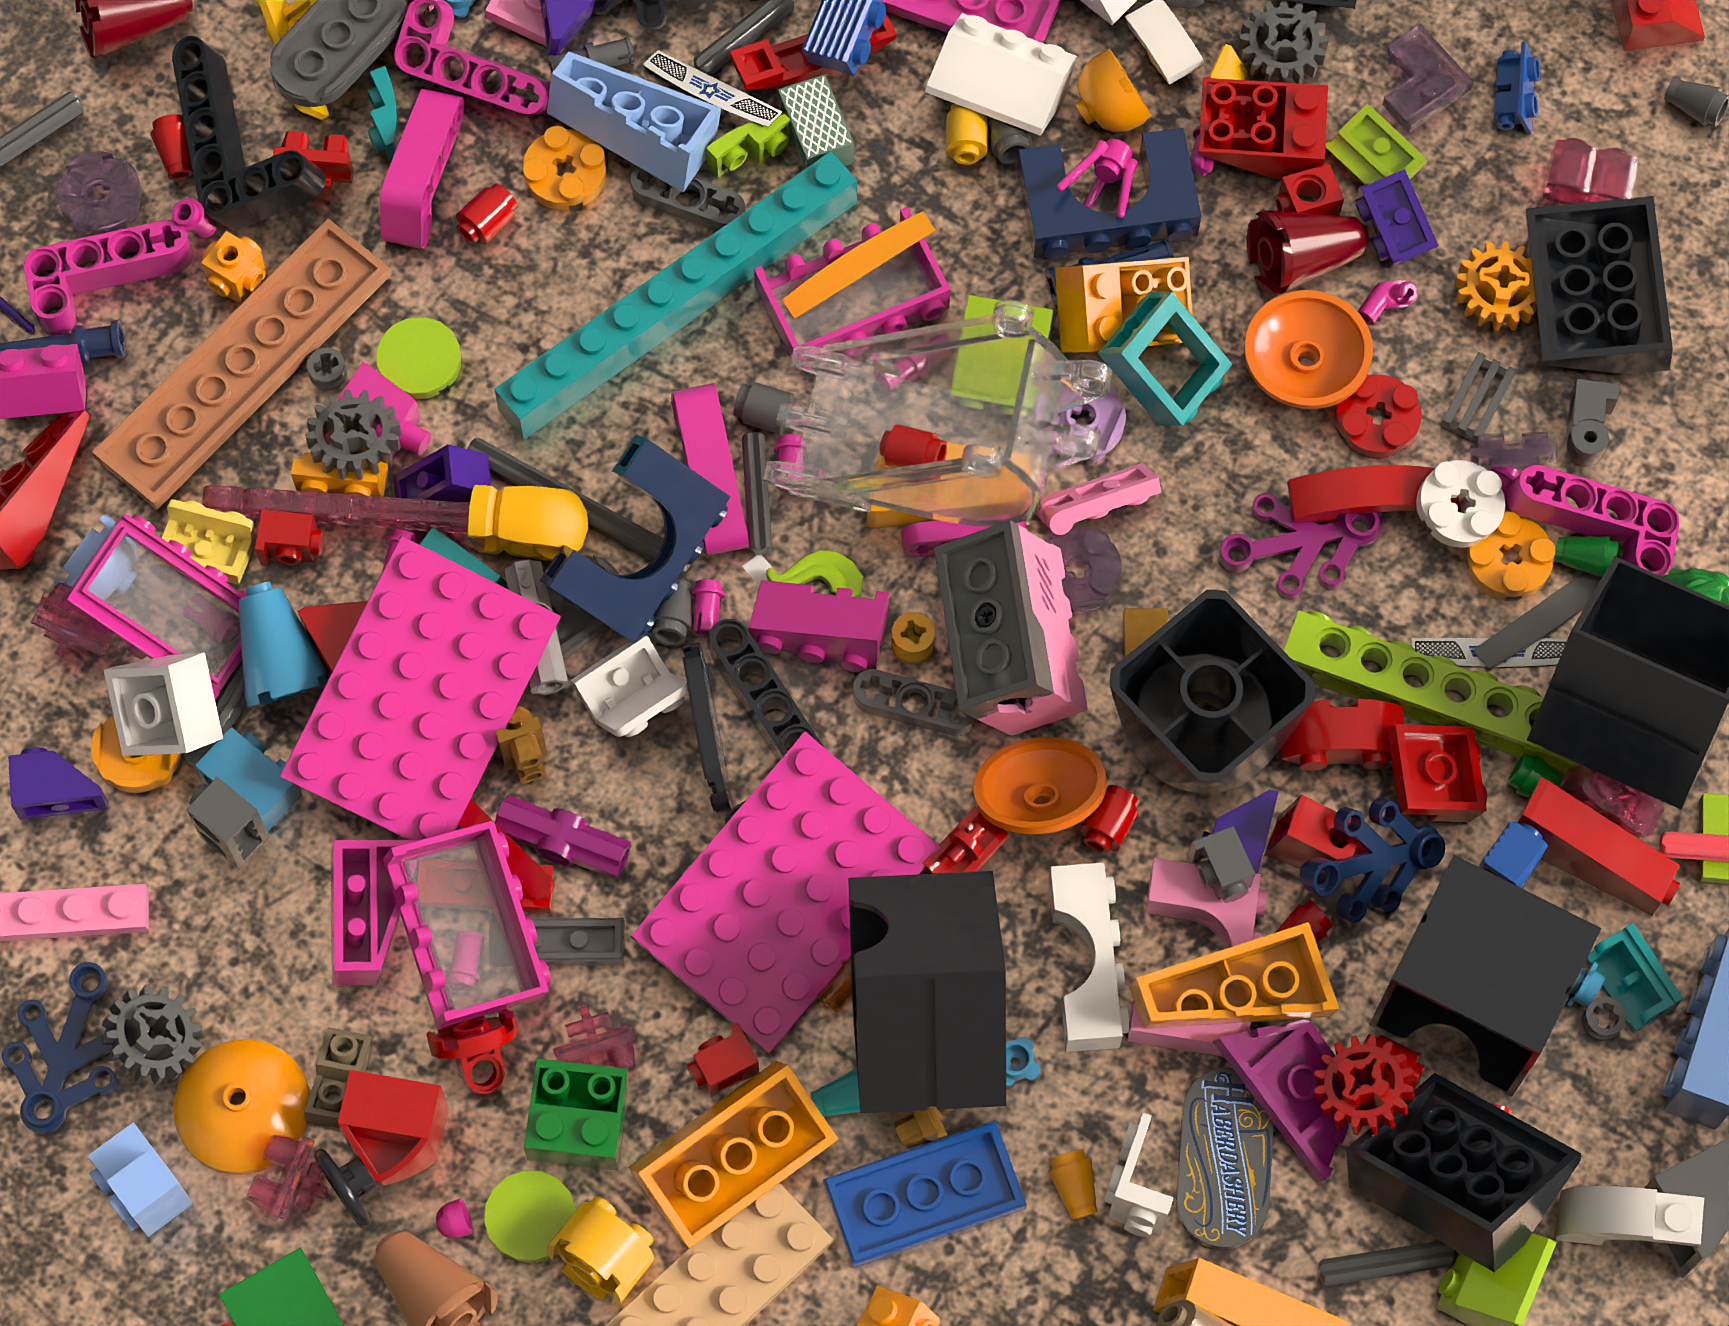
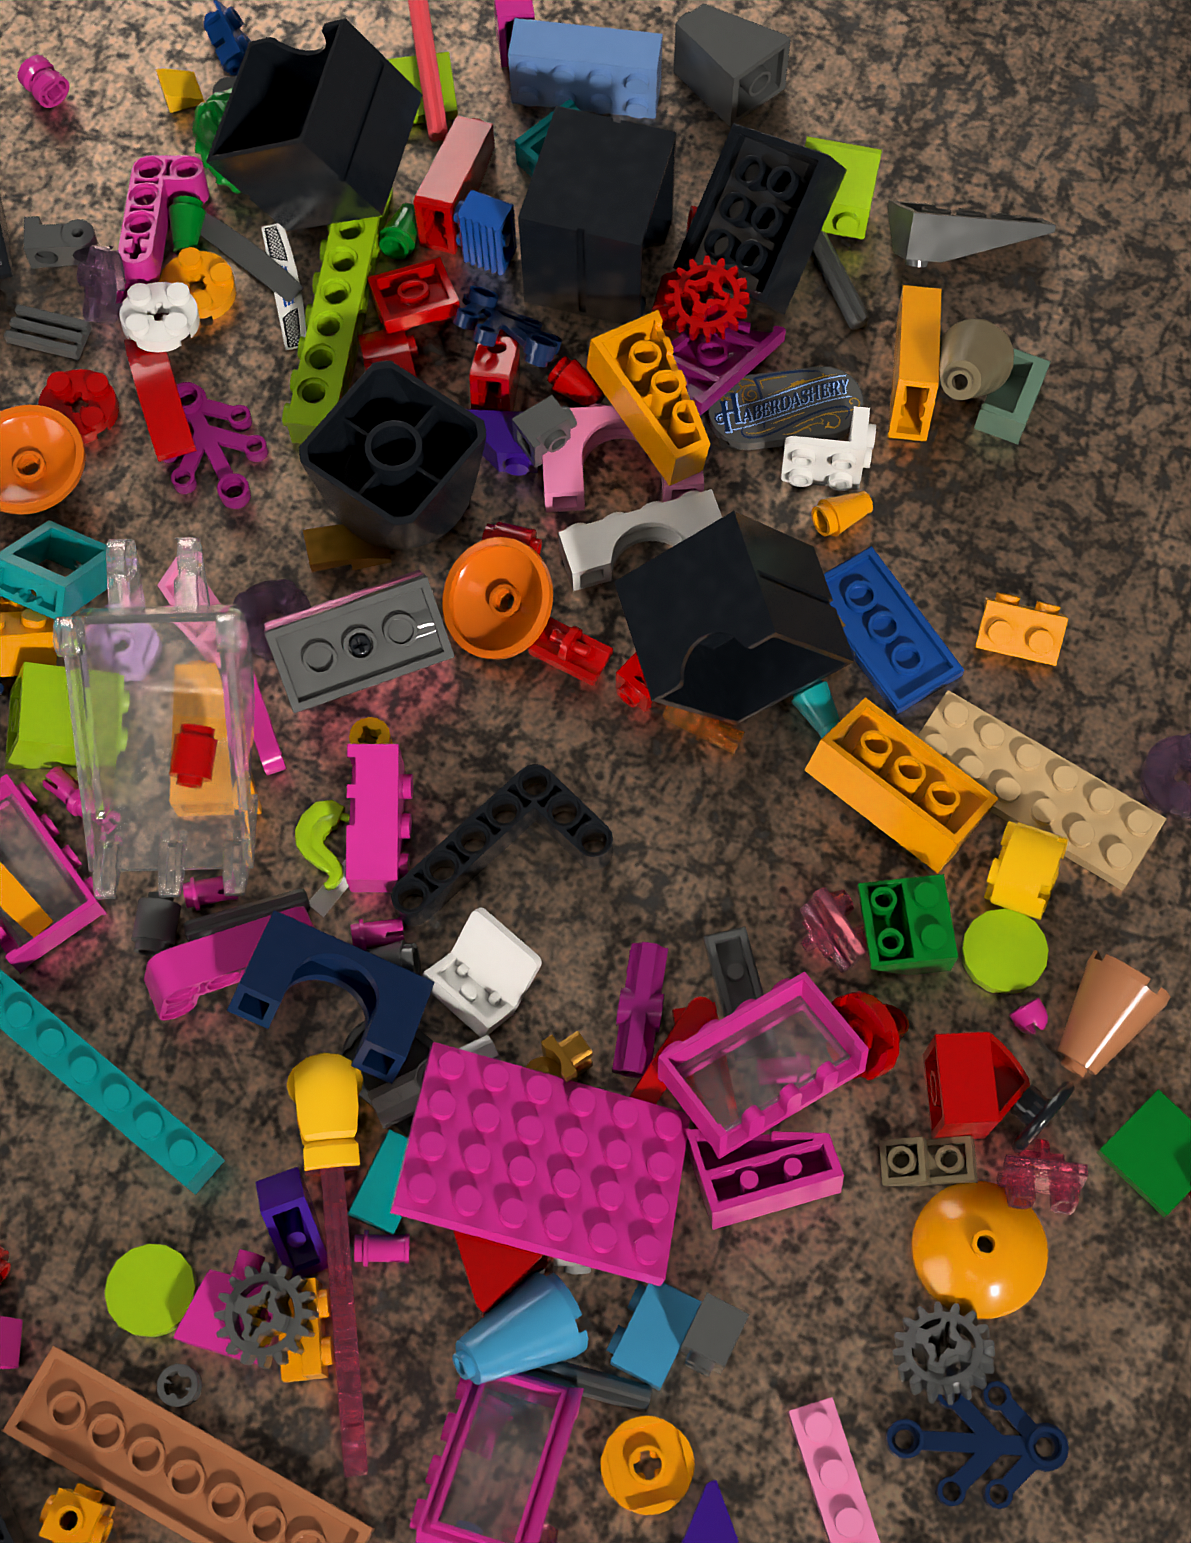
camera: 100 degrees left, 0 degrees up
light blue brick [88,1122,194,1237] -> none
white slope [104,652,223,756] -> none
light yellow bracket [155,499,256,585] -> none
red brick [255,509,324,566] -> none
dark grey axle [467,438,691,576] -> none
dark pink plate [630,732,941,1054] -> none
black tile [682,642,733,814] -> none
red brick [686,1022,759,1097] -> none
dark grey beam [853,669,976,736] -> none
white arch [1556,1186,1704,1247] -> none
clear pink brick [1559,765,1665,839] -> none

